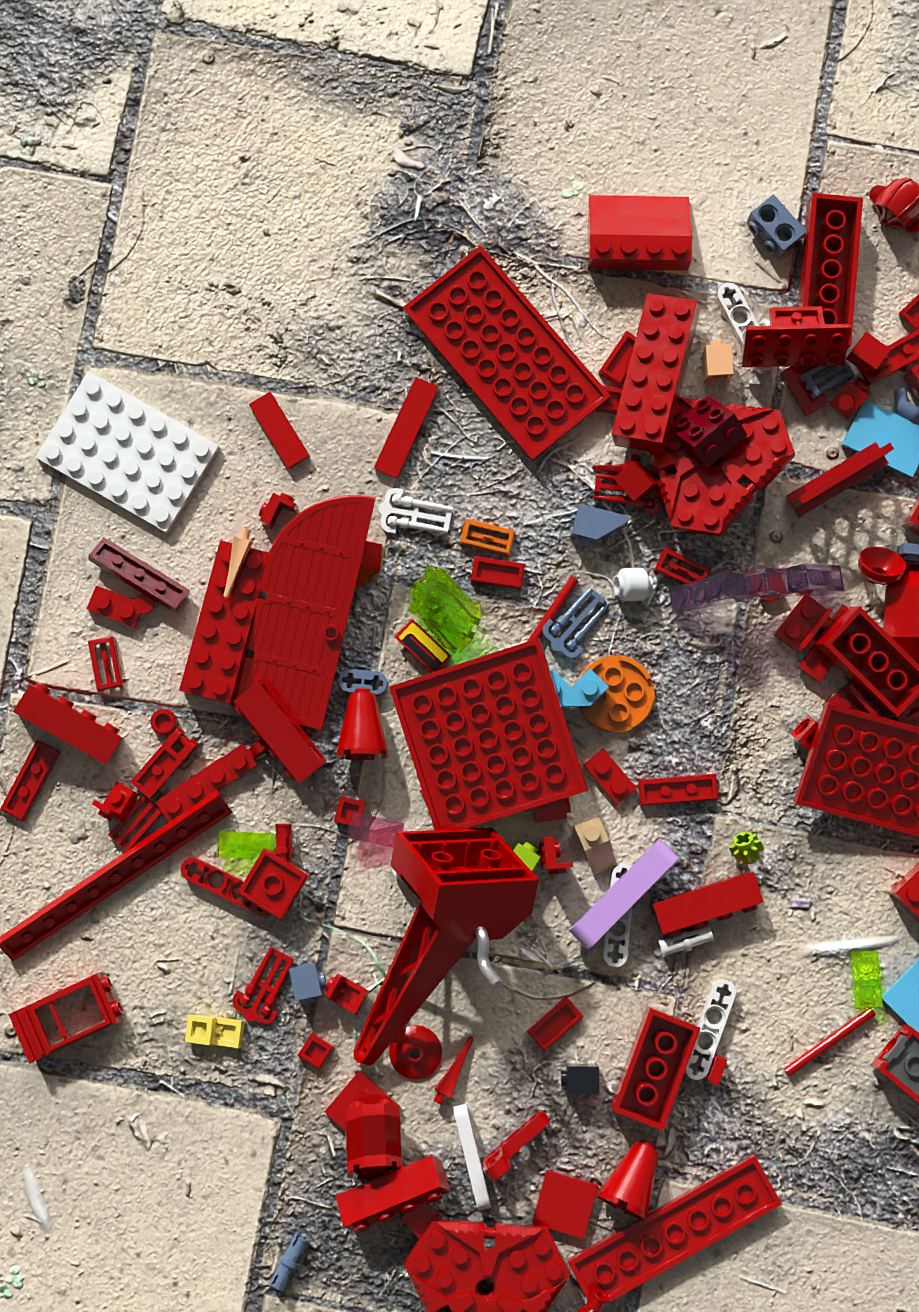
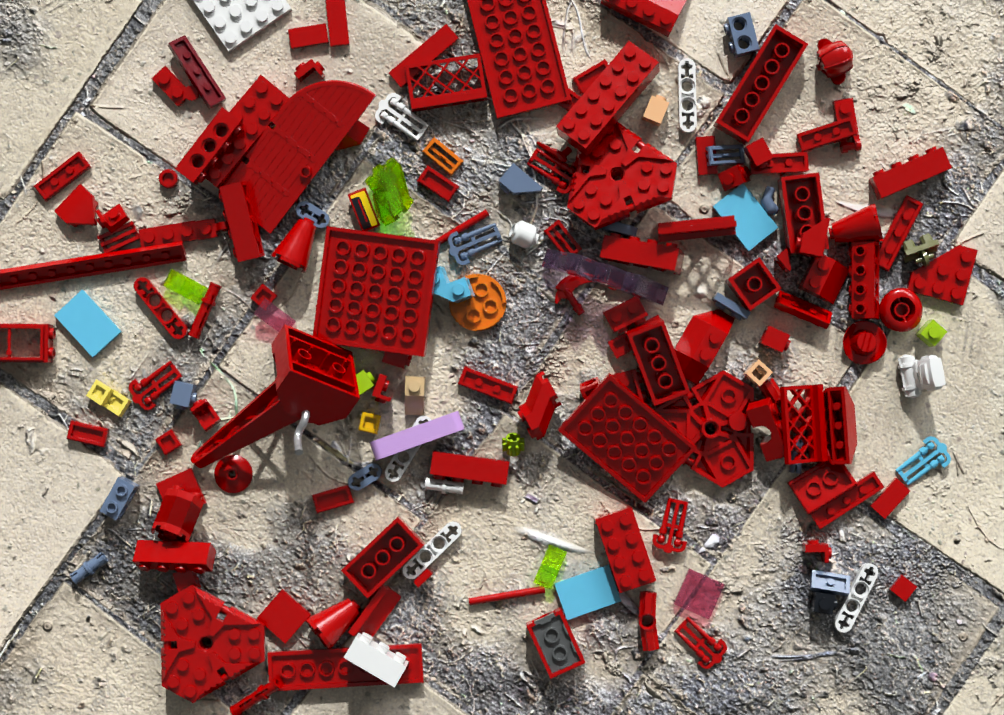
camera: 25 degrees right, 5 degrees up
red wedge [13,682,122,765] -> none
red tile [88,636,124,692] -> none
red plate [130,727,199,799] -> none
light nougat piece [224,528,253,599] -> none
red tile [237,848,310,921] -> none
red piece [433,1036,474,1106] -> none
white beam [453,1104,491,1211] -> none
red beam [483,1110,551,1181] -> none
black brick [560,1063,599,1094] -> none
red plate [583,748,637,805] -> none
red brick [614,460,658,502] -> none
dark red bracket [671,396,748,468] -> none
red bracket [742,306,851,368] -> none
red piece [858,547,906,585] -> none
none -> red slope [54,183,98,227]
none -> medium azure tile [54,289,122,358]
none -> red tile [66,420,109,448]
none -> sand blue brick [100,476,140,520]
none -> red brick [175,107,243,185]
none -> red tile [288,23,329,49]
none -> white brick [344,632,409,688]
none -> sand blue beam [348,463,382,491]
none -> red panel [348,584,401,637]
none -> yellow tile [359,412,381,434]
none -> red fence [405,53,487,112]
none -> red brick [517,371,562,440]
none -> red piece [555,272,605,316]
none -> sand blue beam [600,222,638,237]
none -> red wedge [600,233,685,275]

